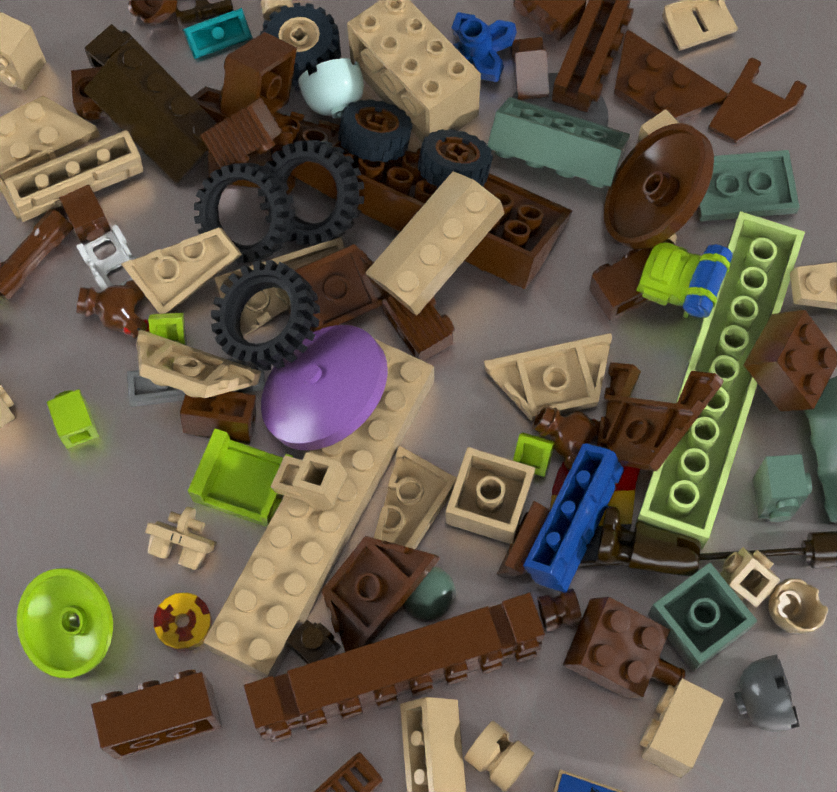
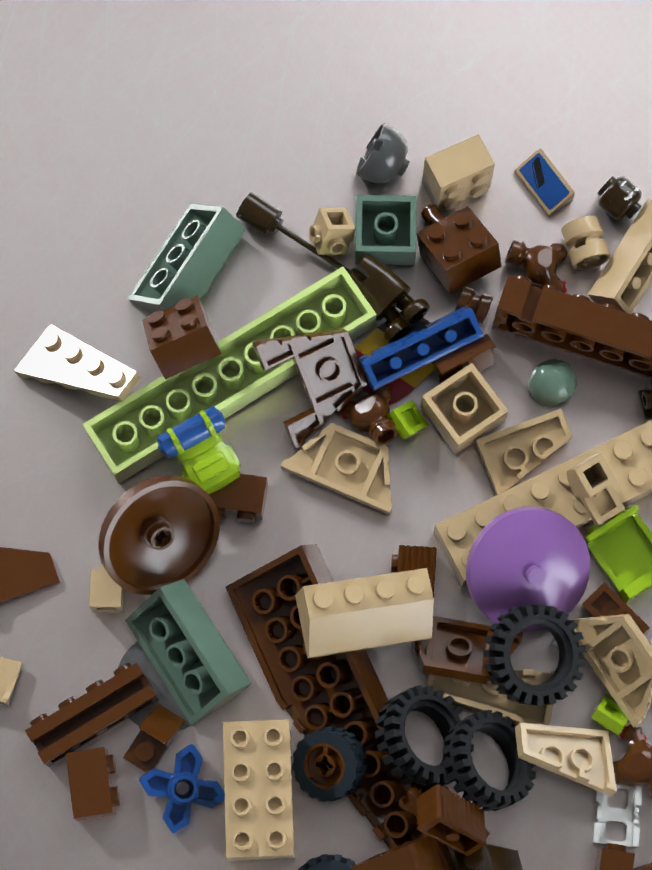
camera: 145 degrees left, 5 degrees up
light aqua cylinder [298,58,364,118] -> none
reddish brown wing [321,536,440,652] -> none
black wheel [418,129,493,188] -> none
reddish brown wing [614,30,728,122] -> none
sand green plate [697,150,800,221] -> none
sand green brick [752,454,812,522] -> none
tan hair [768,578,828,634] -> none
none -> reddish brown animal [505,240,568,293]

